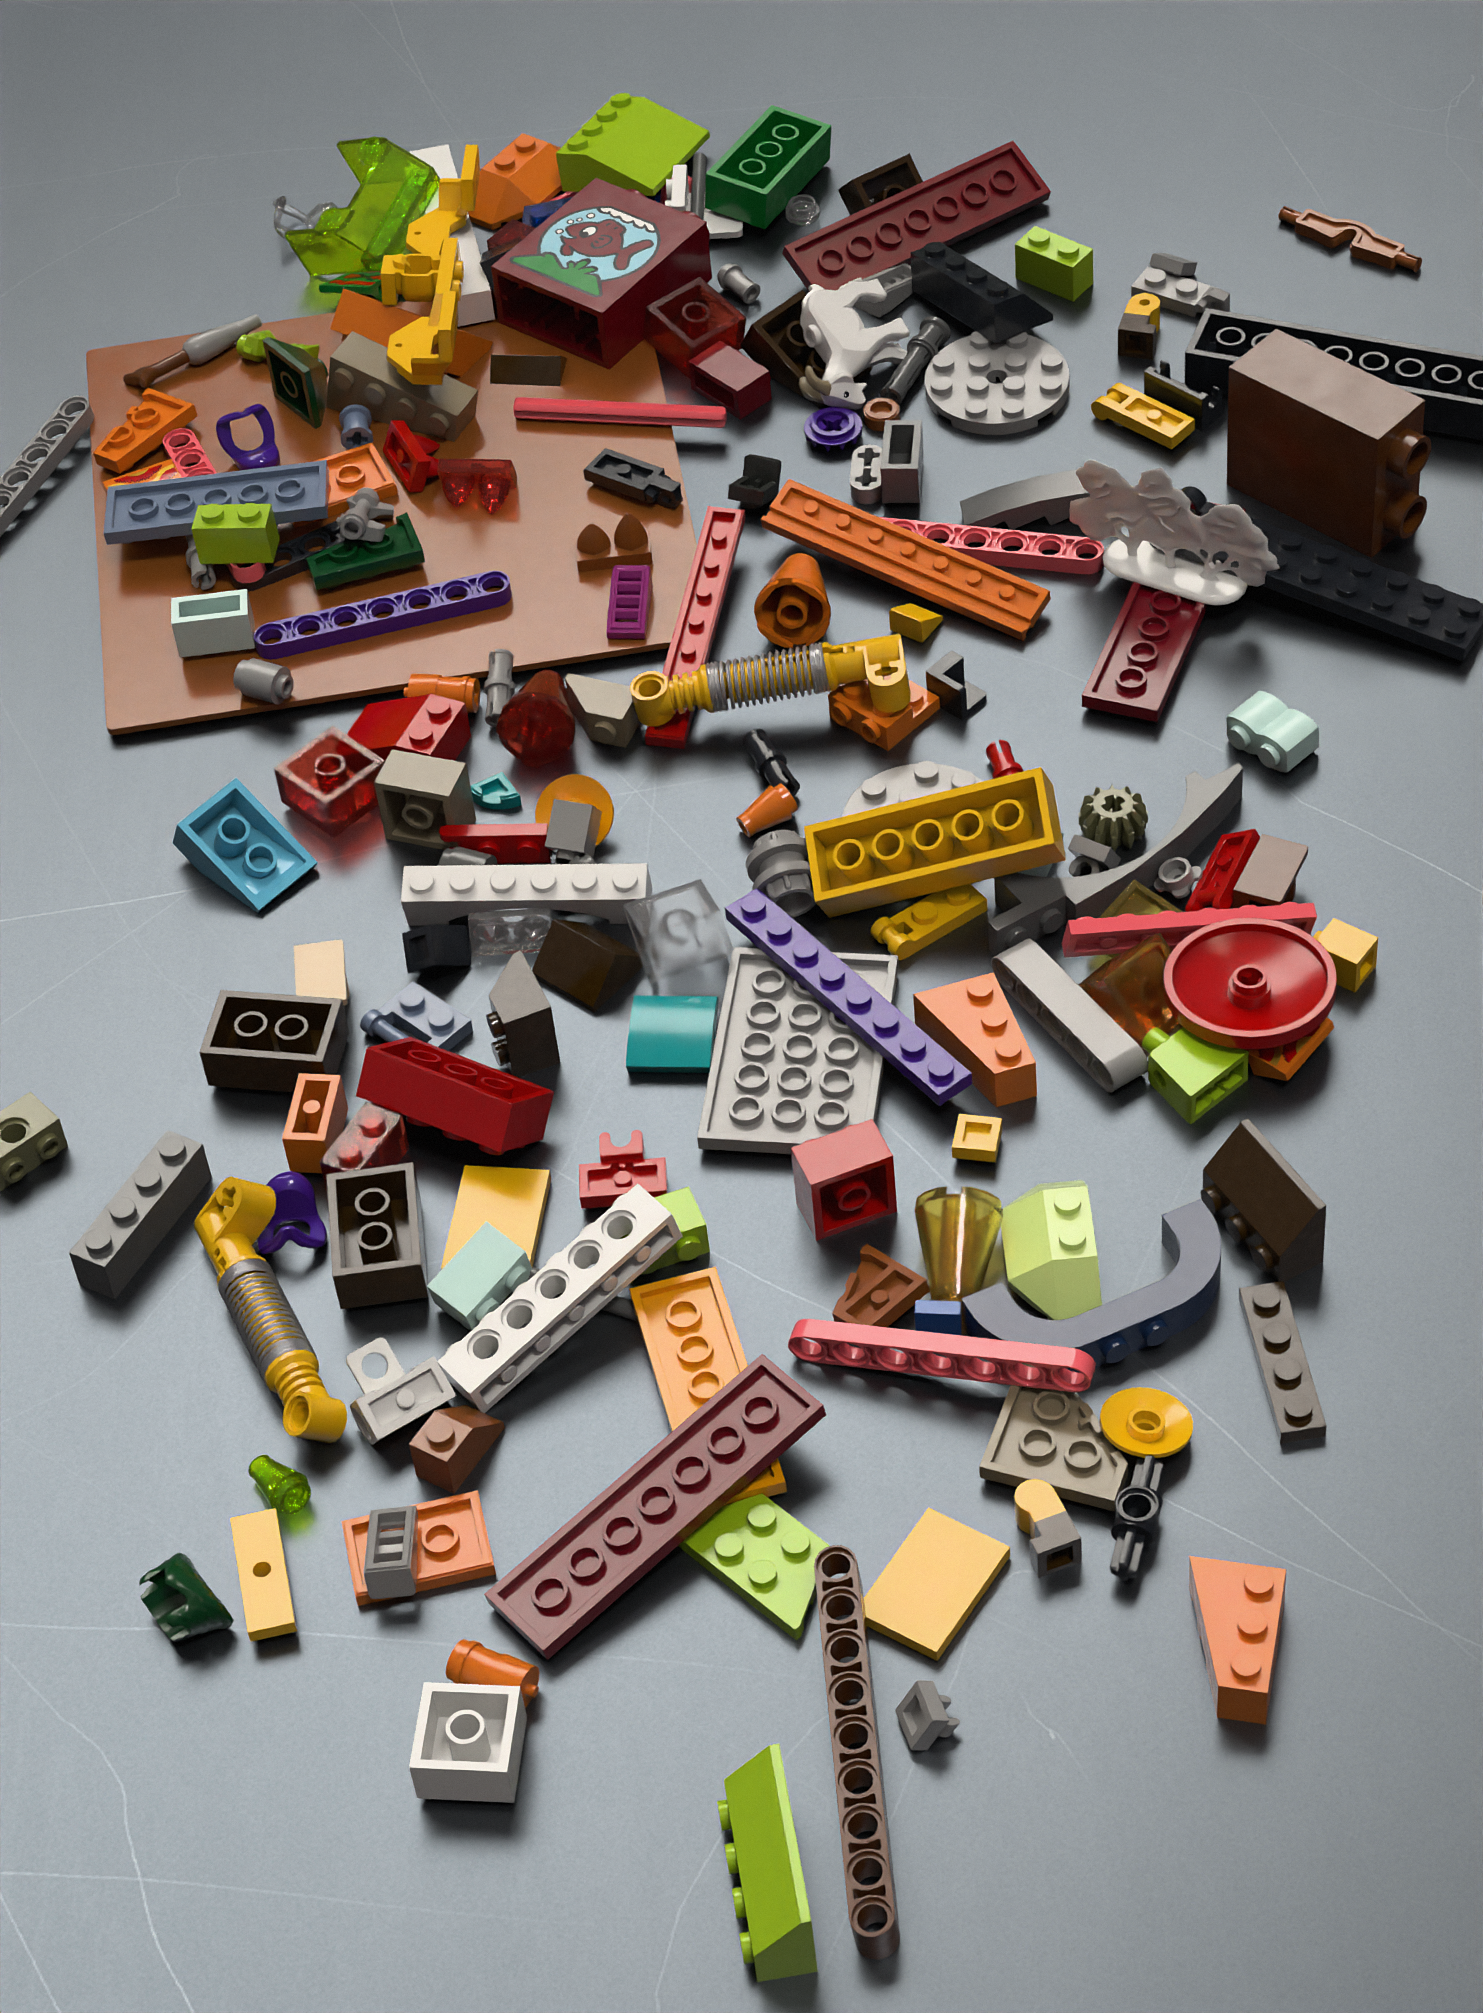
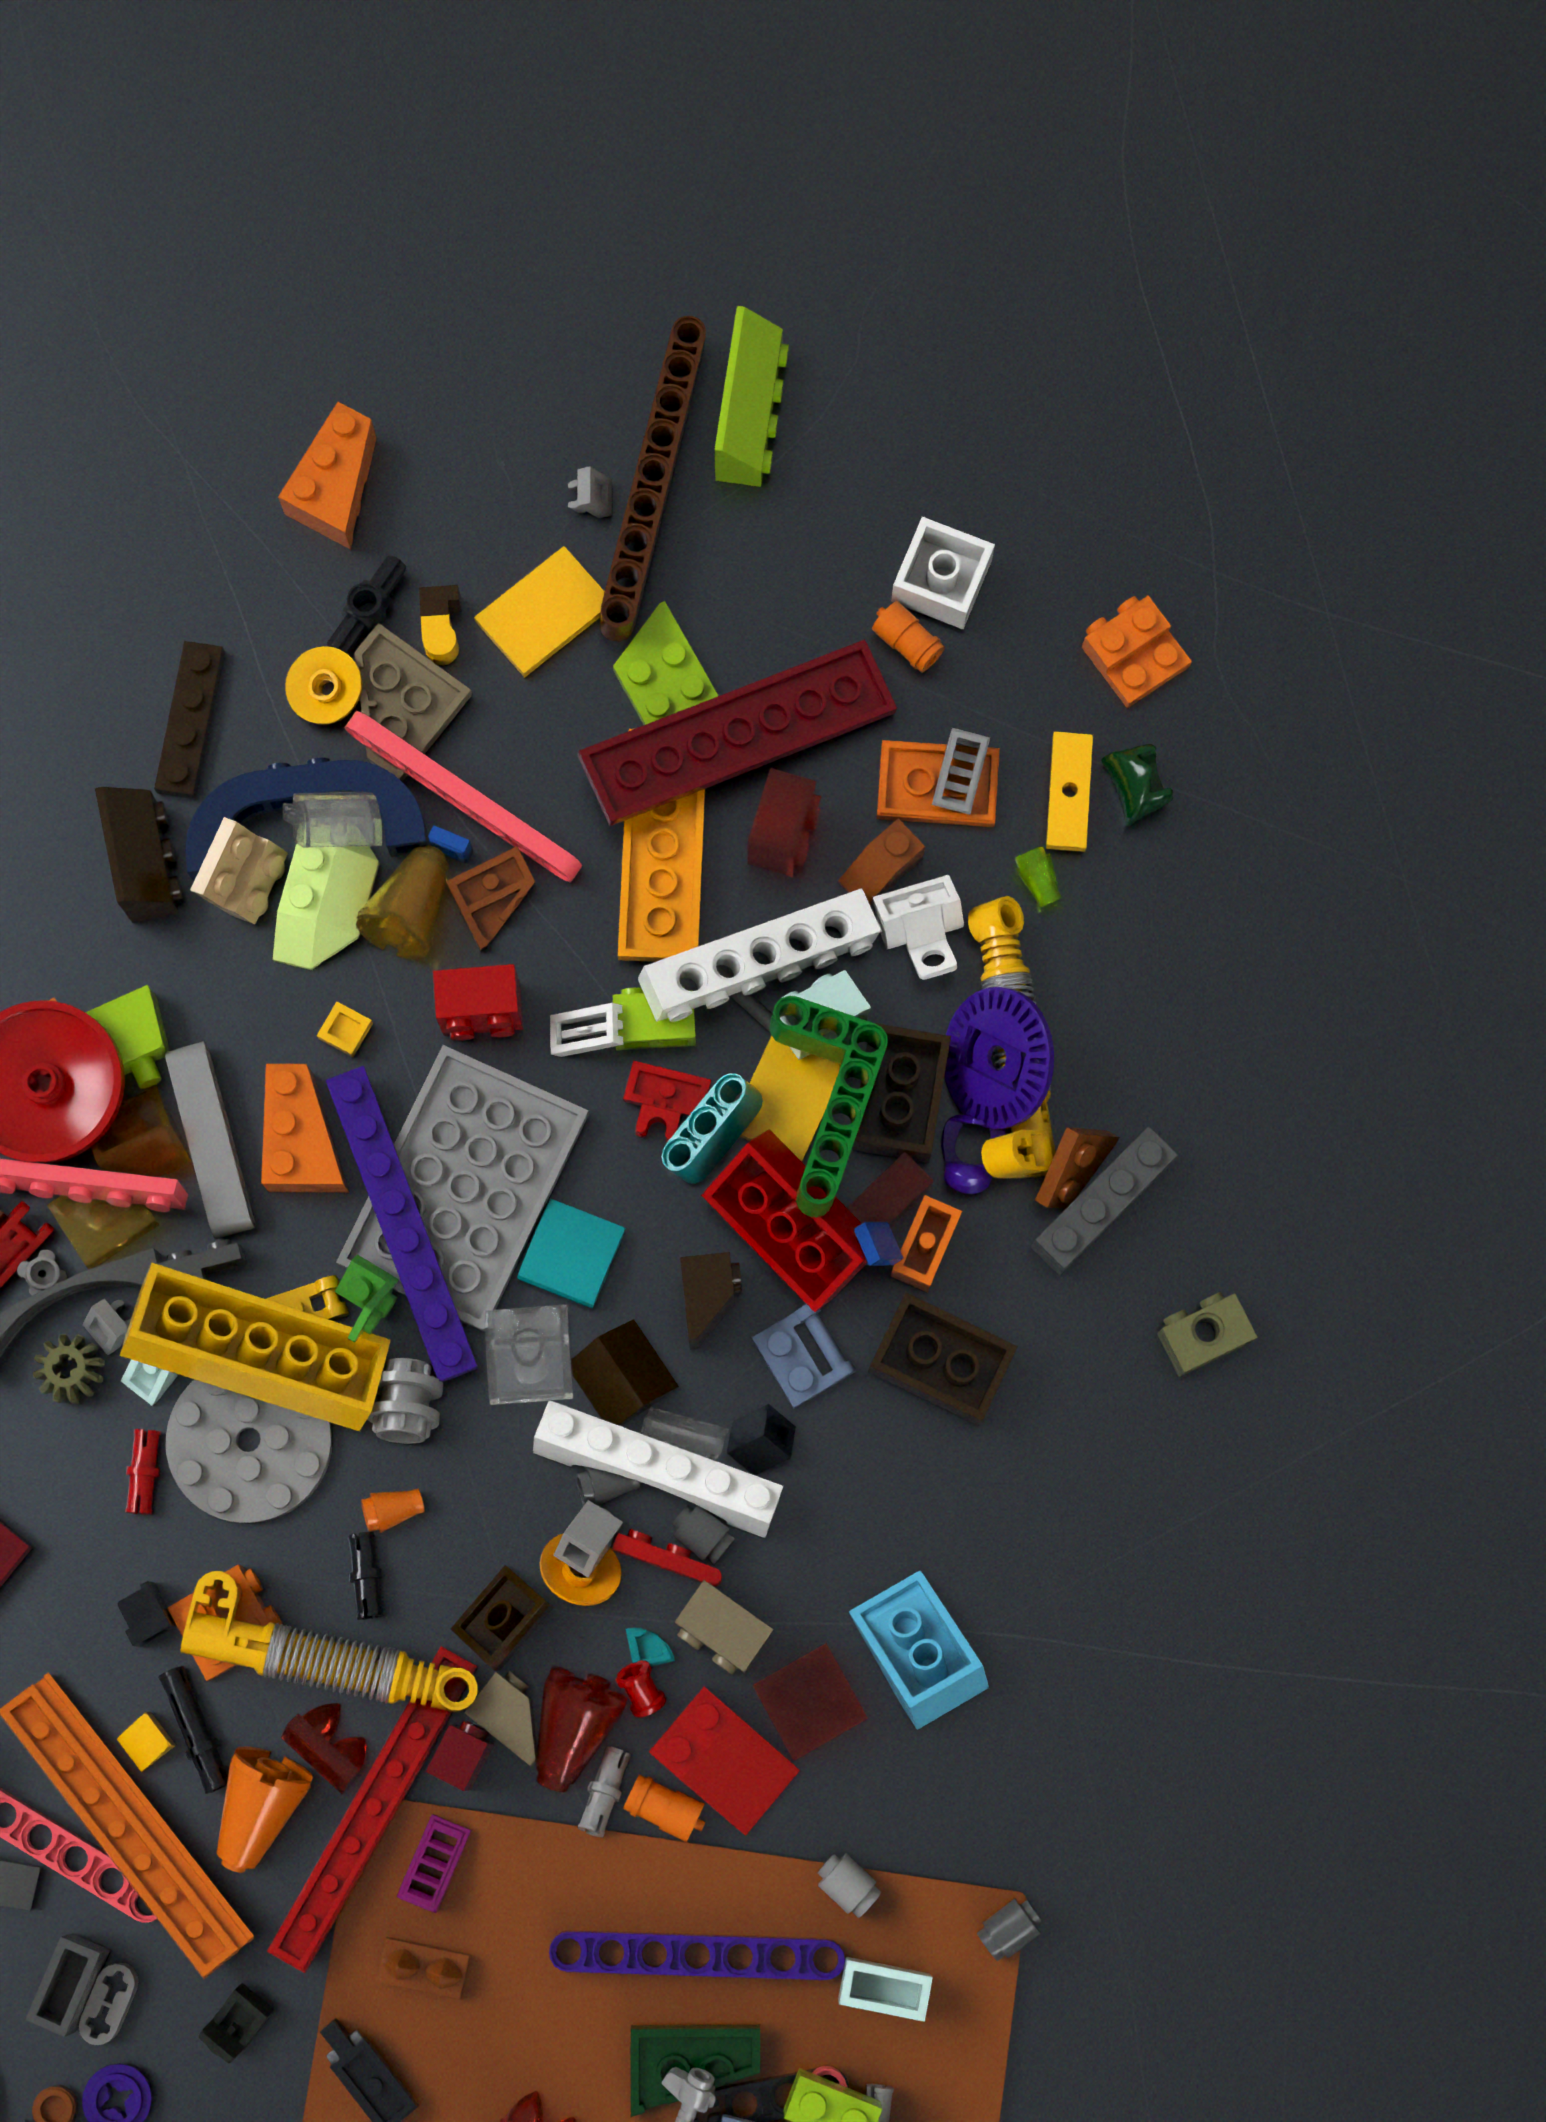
camera: 170 degrees left, 30 degrees up
tan panel [294,940,350,1005] -> none
none -> black pin [158,1666,228,1794]
none -> tan plate [190,817,288,924]
none -> clear red tile [281,1703,366,1794]
none -> clear brick [283,792,382,848]
none -> bright green bracket [335,1254,399,1342]
none -> dark red brick [426,1721,494,1791]
none -> dark brown slope [450,1565,554,1672]
none -> white tile [550,1003,623,1057]
none -> red bush [615,1660,667,1718]
none -> teal beam [661,1073,763,1184]
none -> clear red brick [747,768,822,877]
none -> green beam [769,996,888,1217]
none -> blue tile [854,1222,904,1266]
none -> dark purple piece [945,987,1054,1129]
none -> dark grey brick [977,1898,1042,1962]
none -> dark orange wing [1035,1127,1119,1209]
none -> orange plate [1082,595,1192,709]

